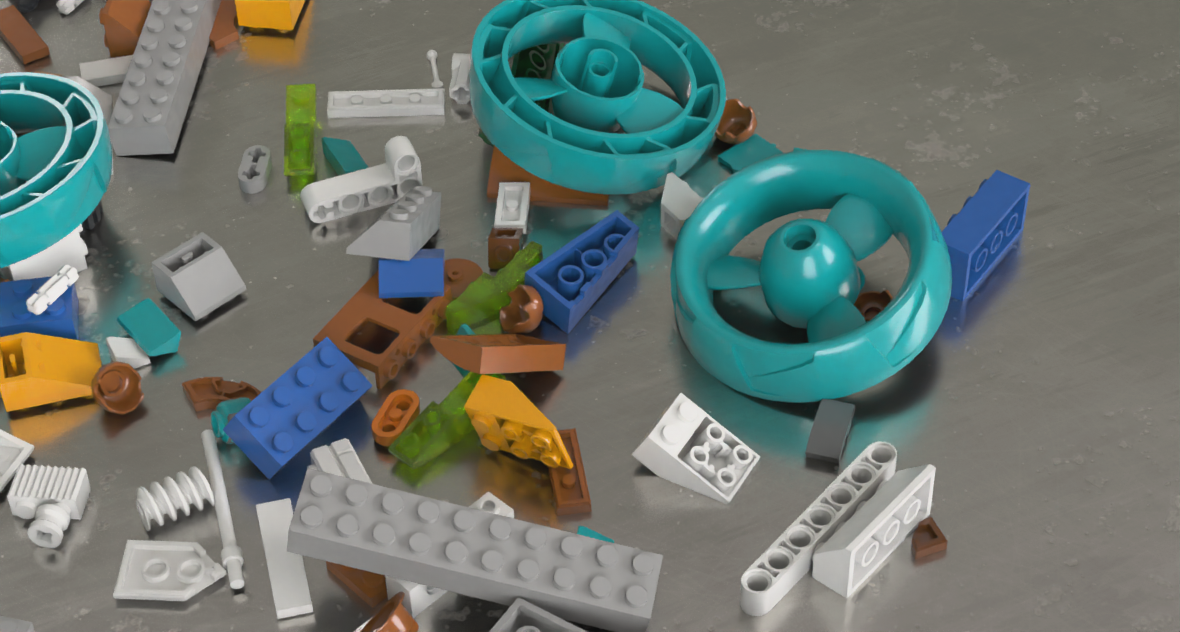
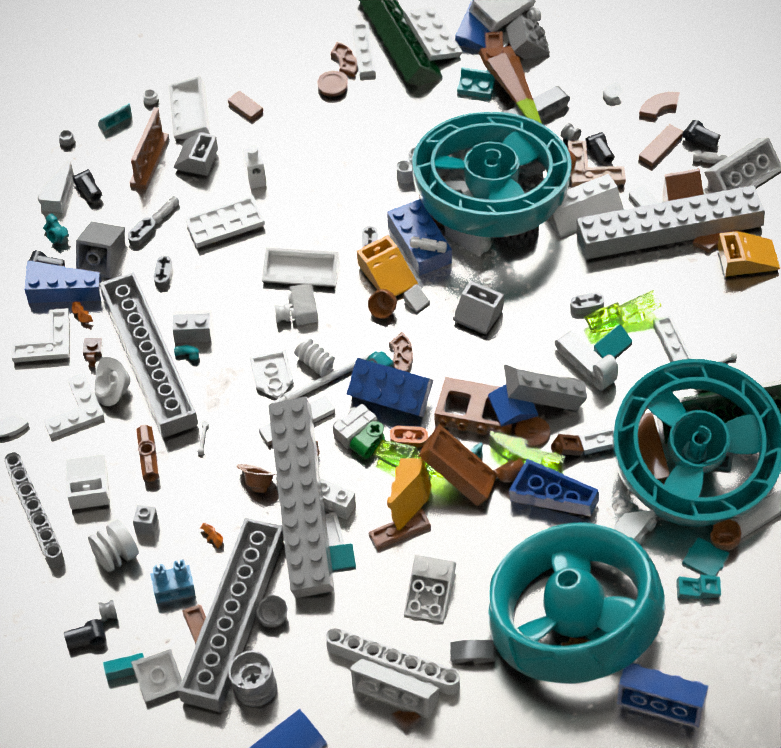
camera: 75 degrees right, 10 degrees up
teal slope [117,298,181,357] -> none
none -> green piece [350,421,385,459]

